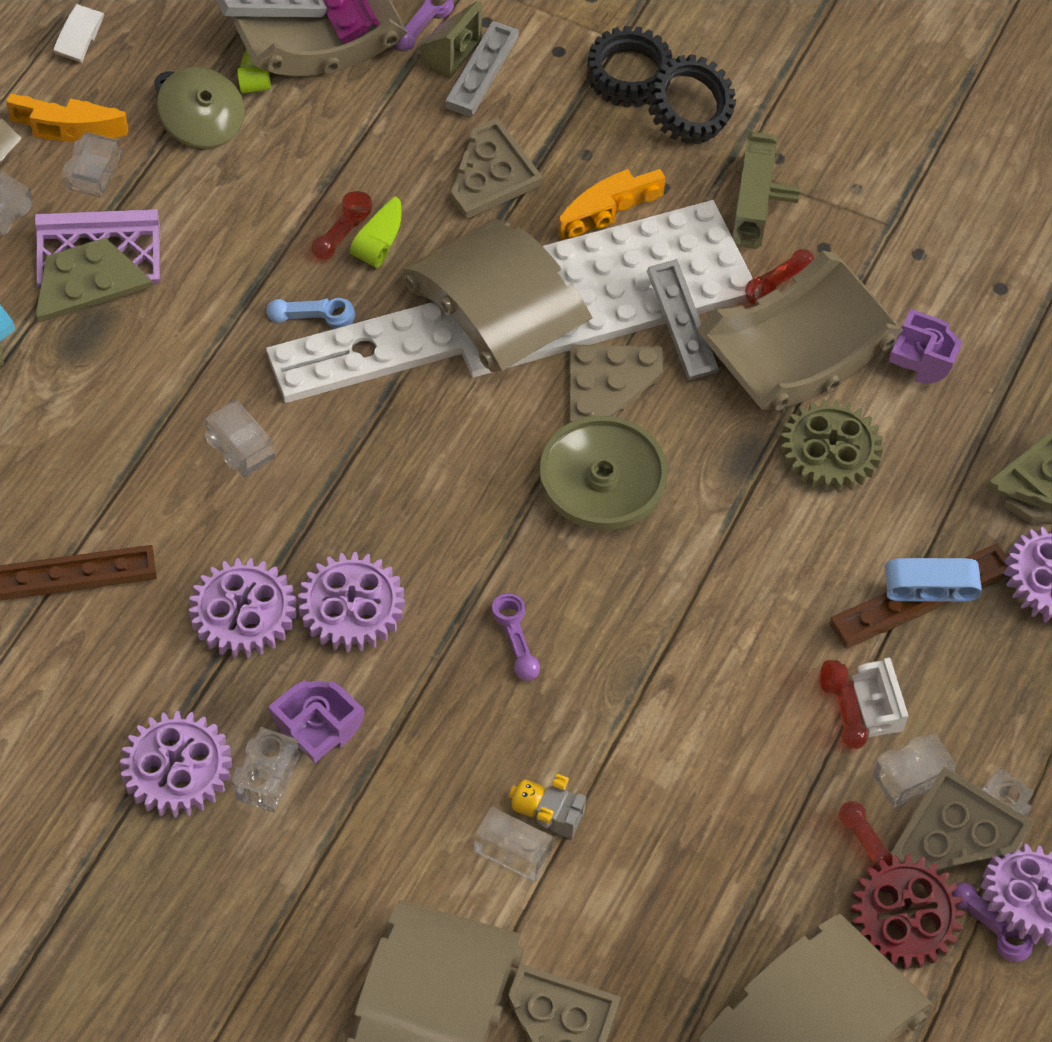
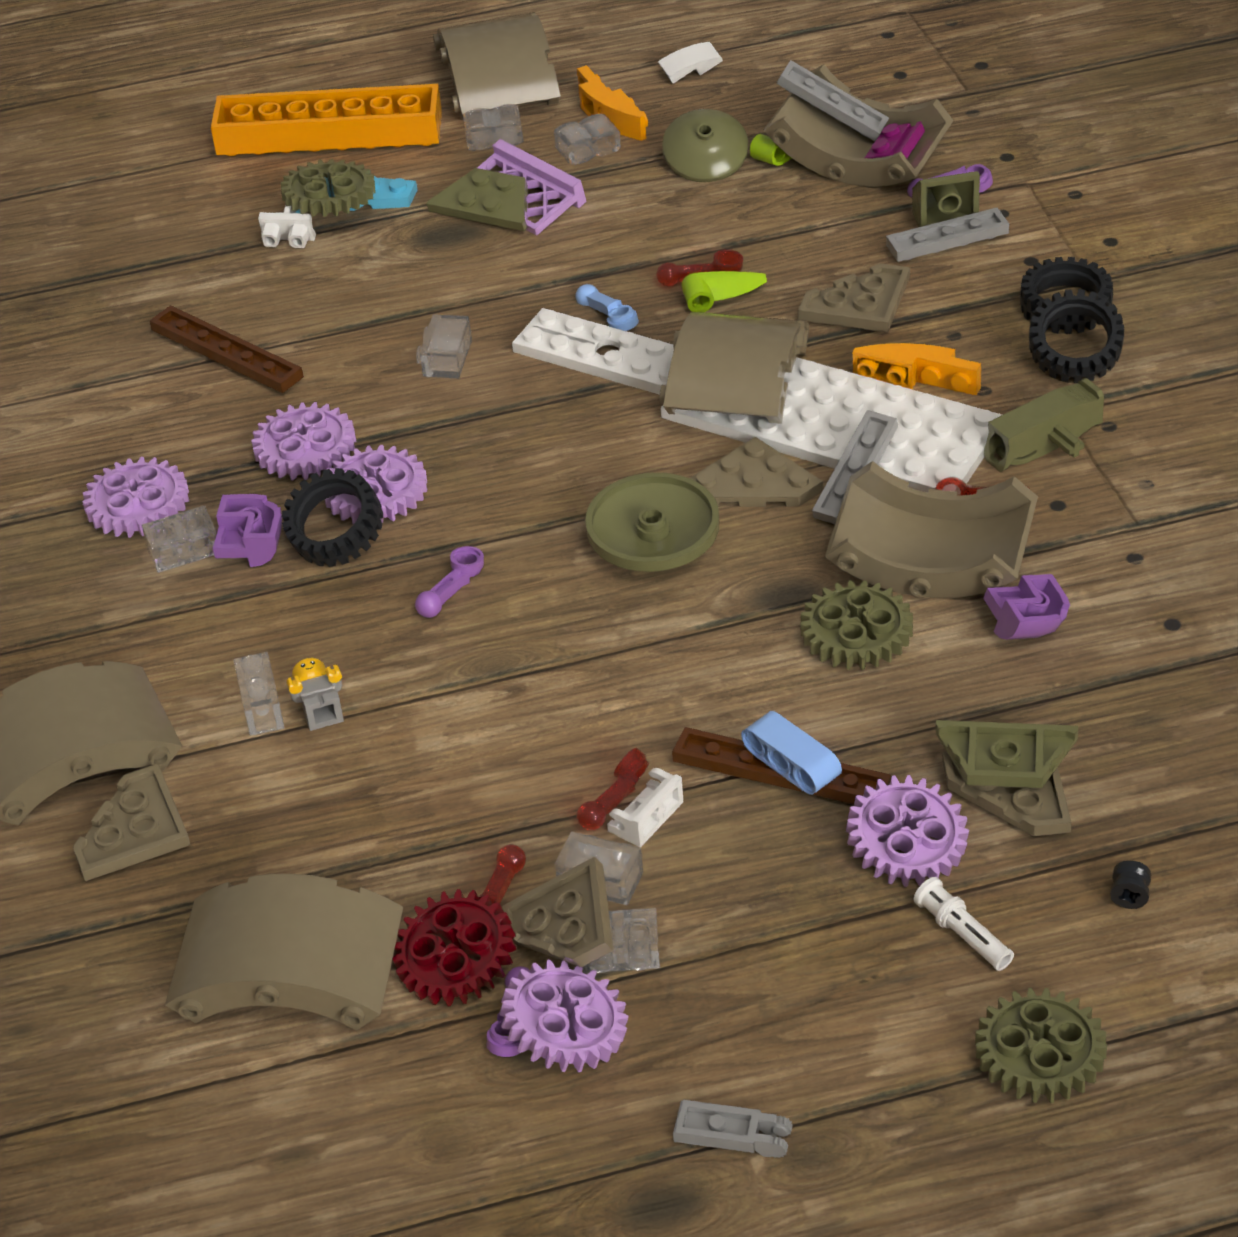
camera: 55 degrees right, 15 degrees down
none -> black tyre [282,468,383,567]

